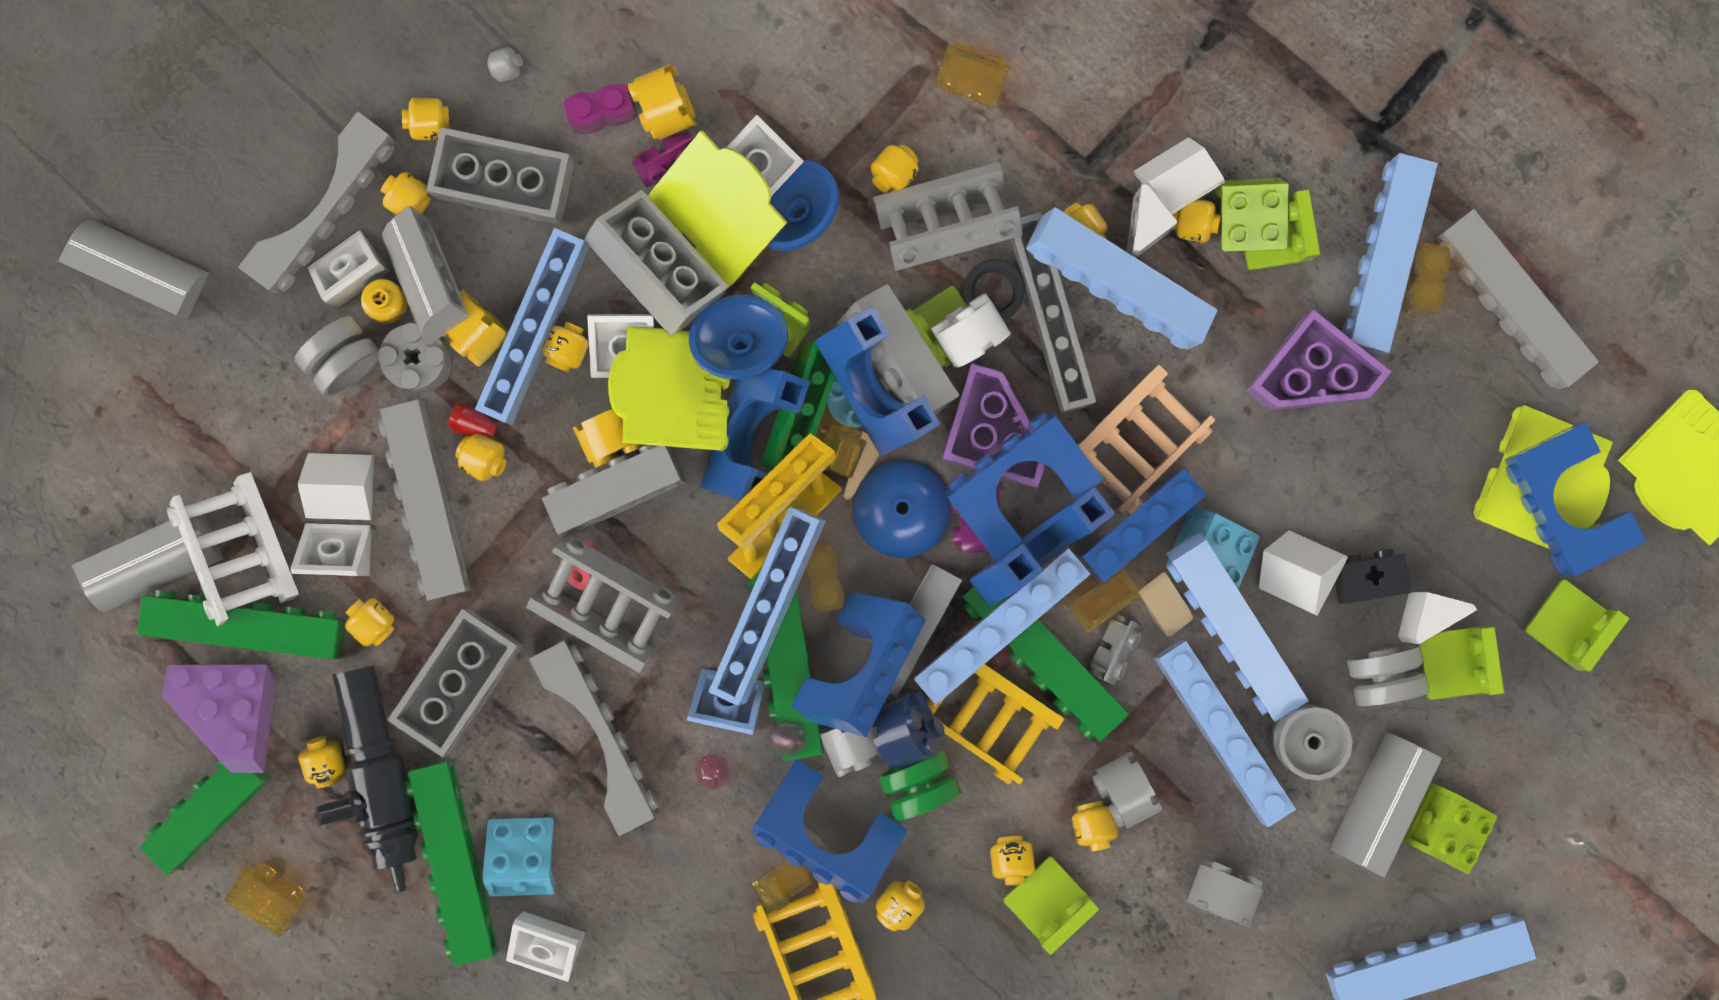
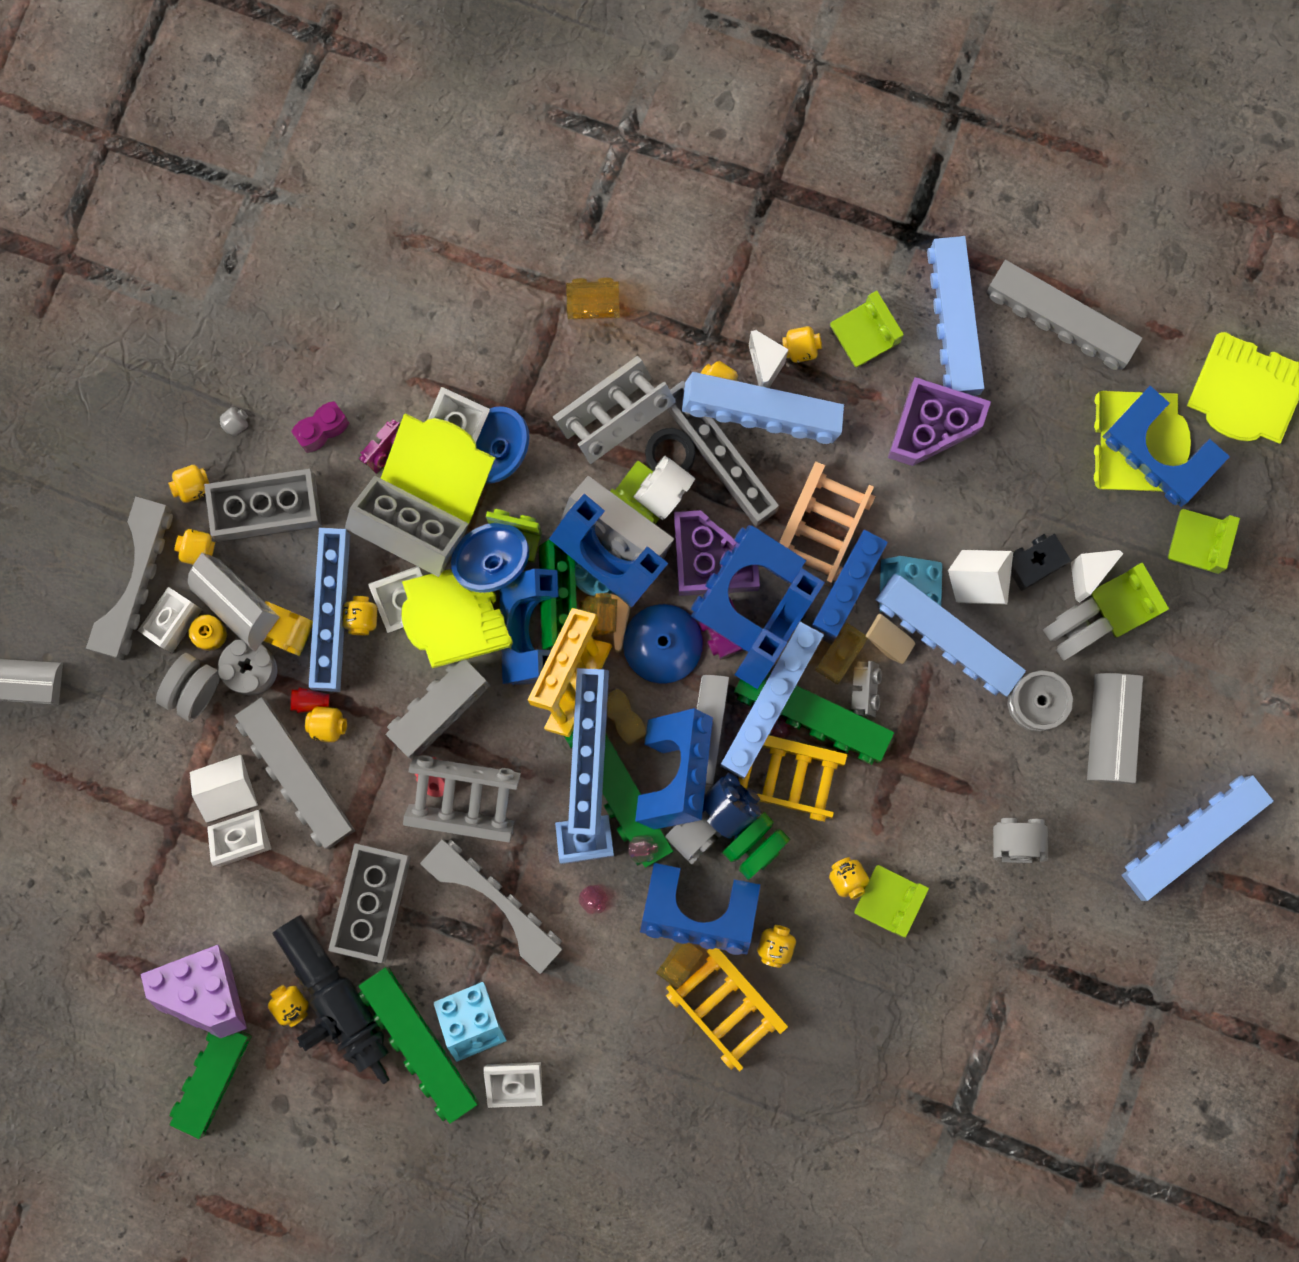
camera: 25 degrees left, 5 degrees down
light grey brick [72,514,224,613] -> none
green brick [136,590,347,660] -> none
white fence [167,472,299,626] -> none
clear yellow brick [224,863,308,937] -> none
yellow head [345,598,395,647] -> none
yellow brick [573,409,644,468] -> none
yellow brick [628,63,697,140] -> none
yellow head [871,144,919,193] -> none
yellow head [1072,801,1119,852] -> none
light grey brick [1092,751,1163,829] -> none
white slope [1134,137,1225,215] -> none
light blue brick [1153,640,1296,828] -> none
lime bracket [1215,178,1289,252] -> none
clear yellow brick [1402,243,1451,317] -> none
lime bracket [1403,782,1497,874] -> none

